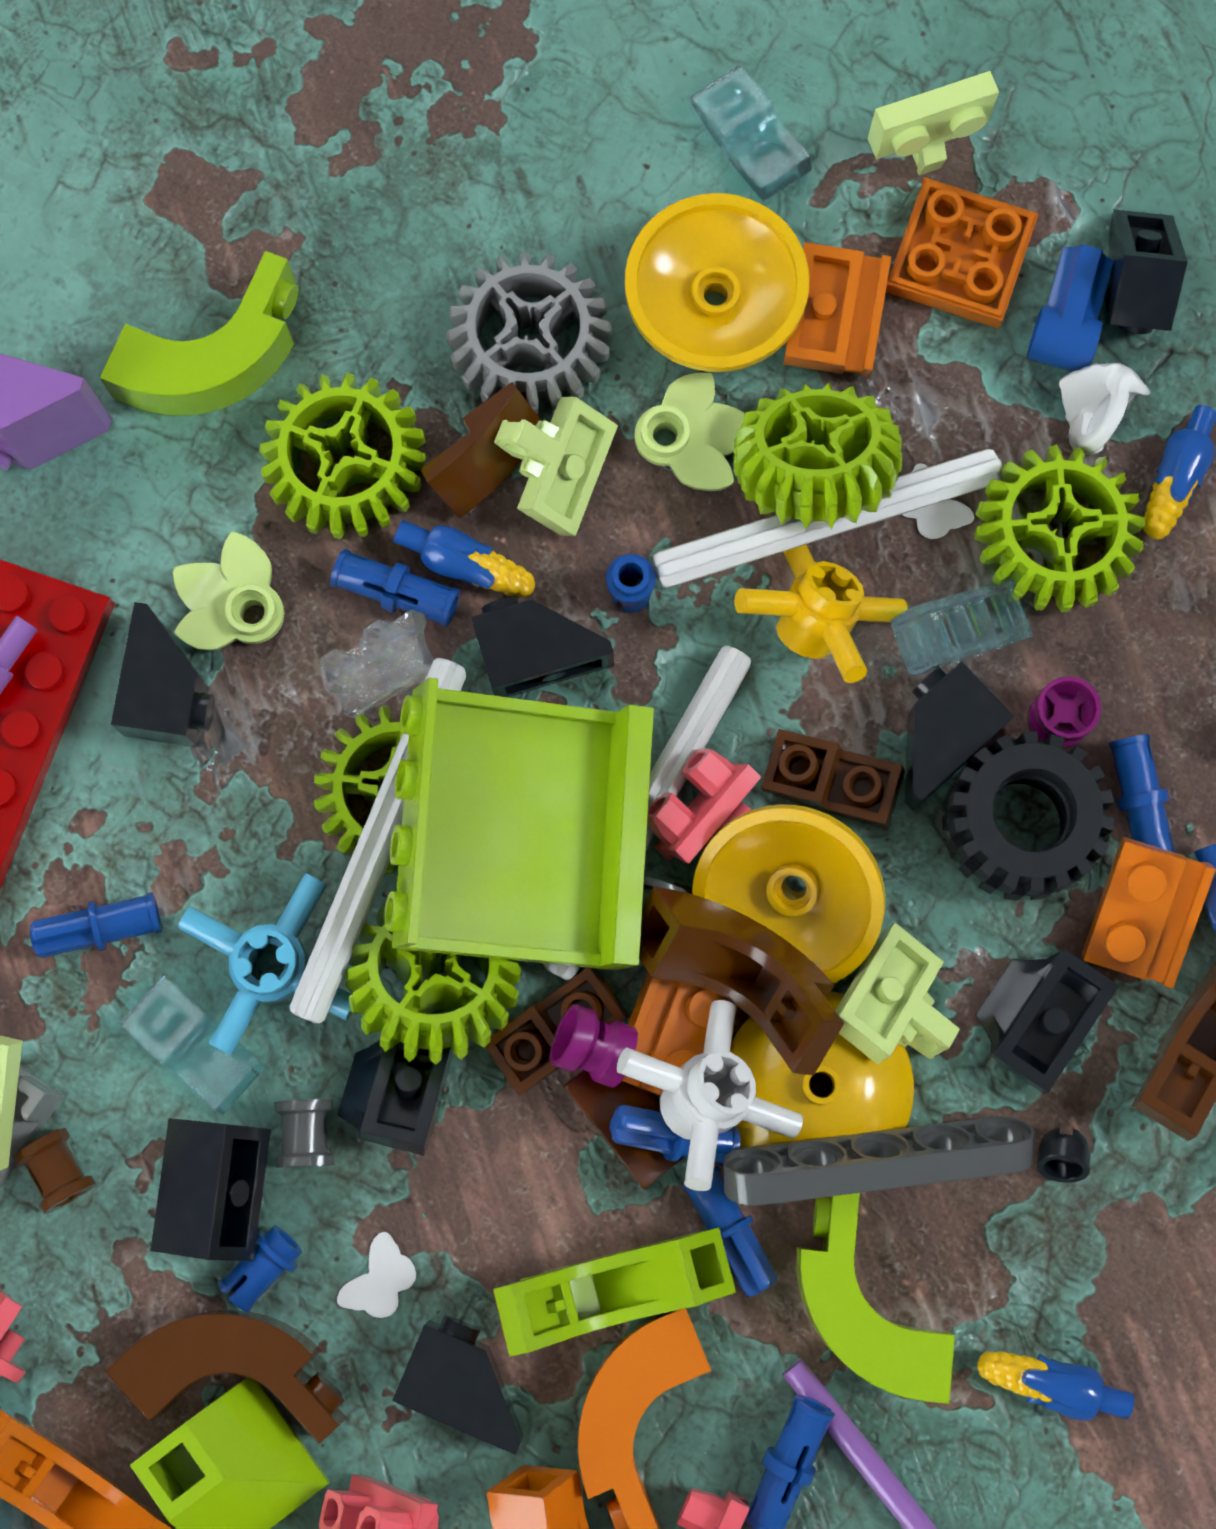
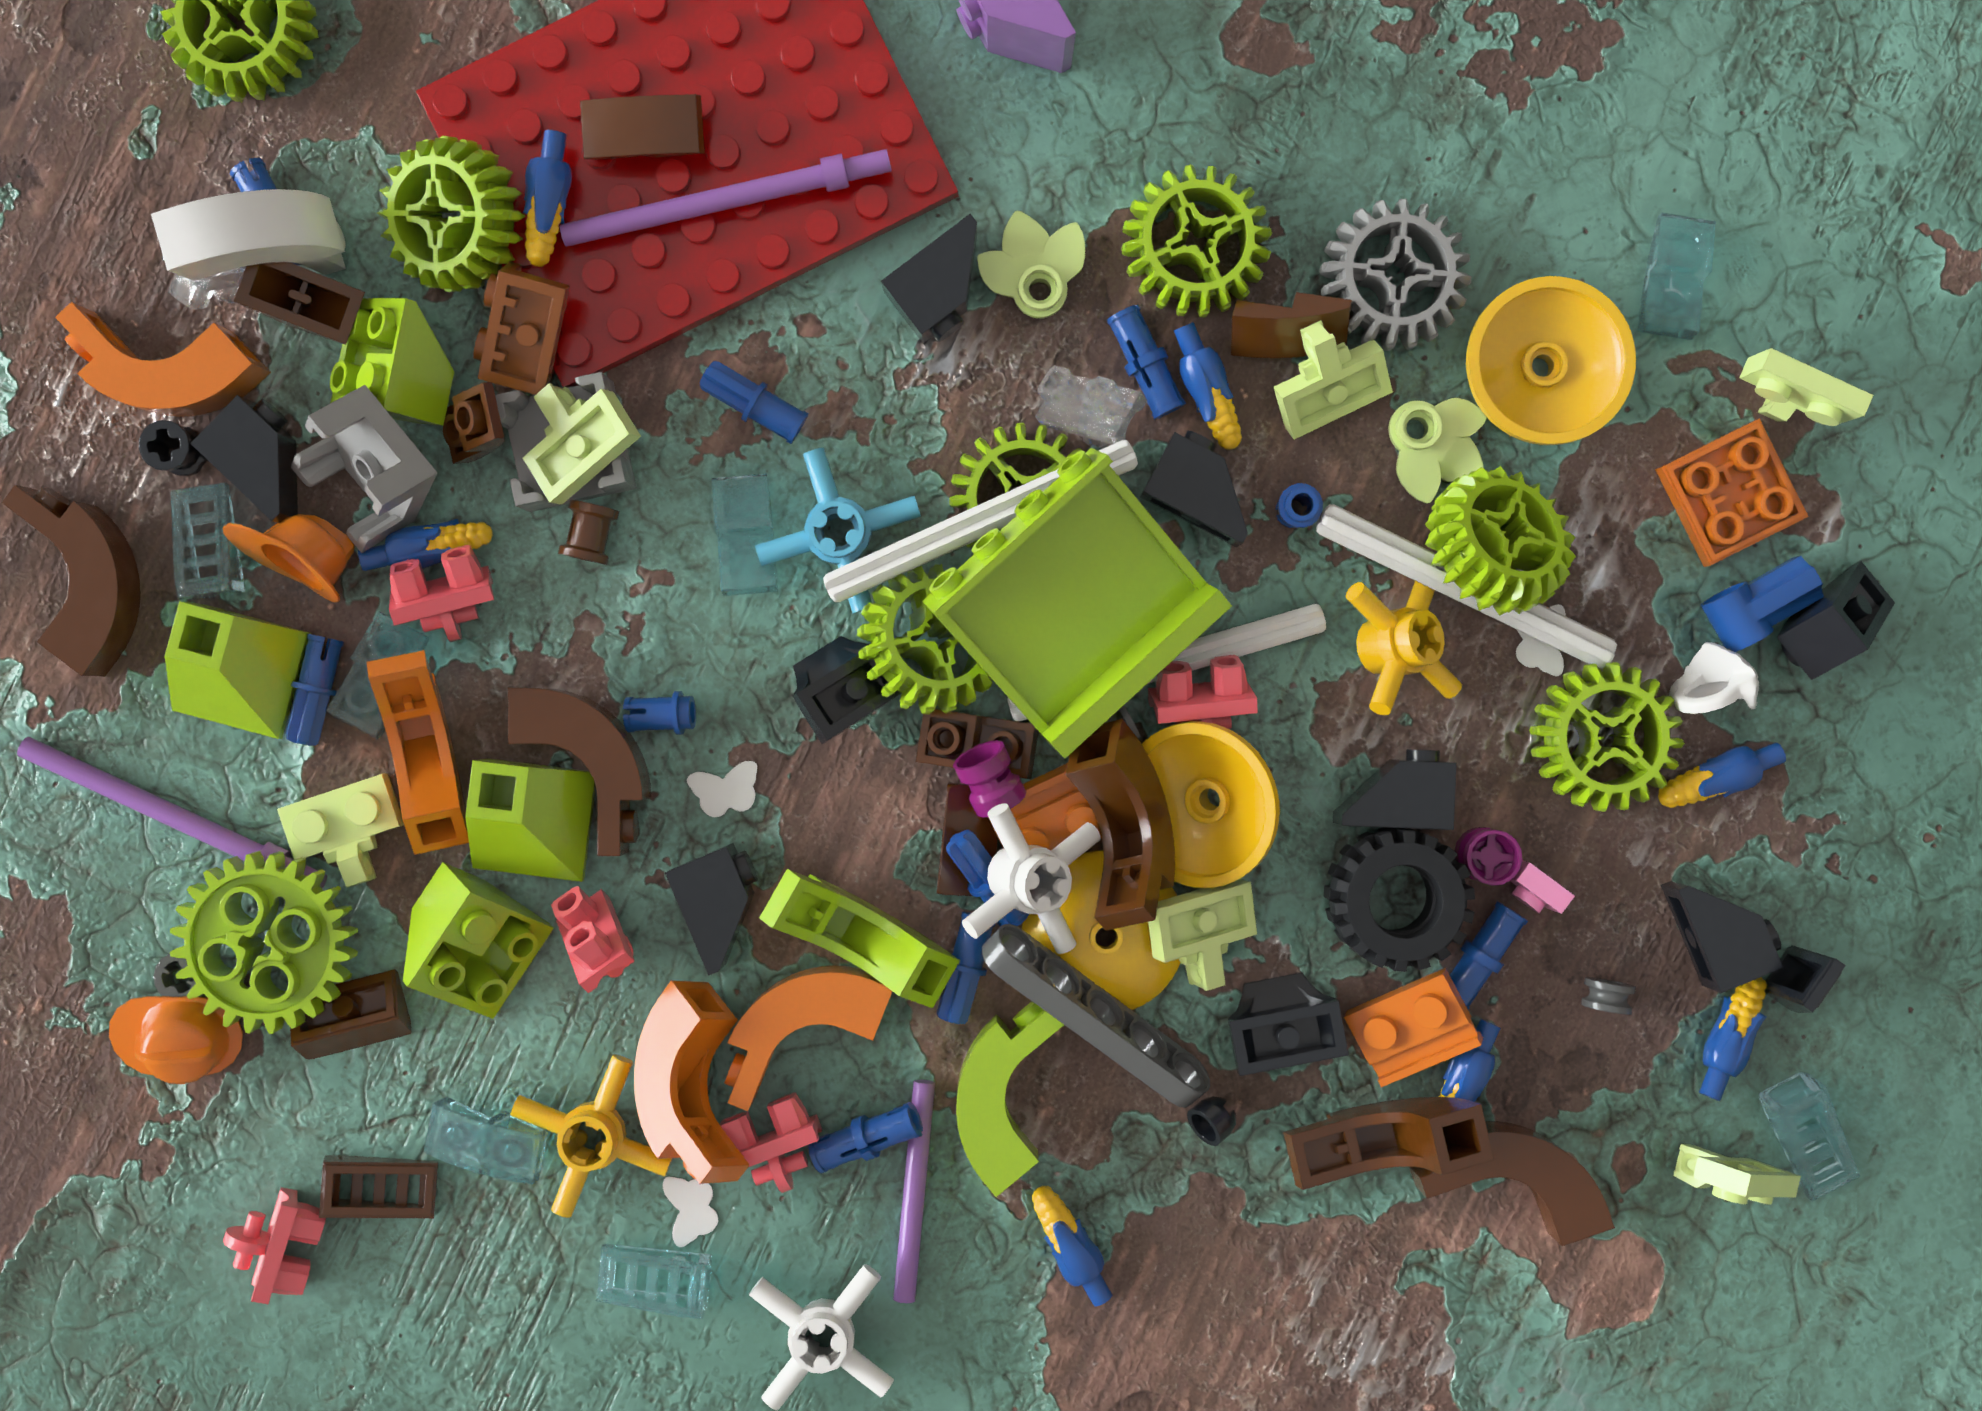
camera: 40 degrees right, 10 degrees up
lime arch [100,251,299,416] -> none
black brick [150,1118,271,1262] -> none
dark grey bush [274,1099,335,1168] -> none
reddish brown slope [761,729,905,830] -> none
orange plate [783,242,891,379] -> none
clear light blue slope [891,579,1033,676] -> none
none -> bright pink plate [1510,860,1575,914]

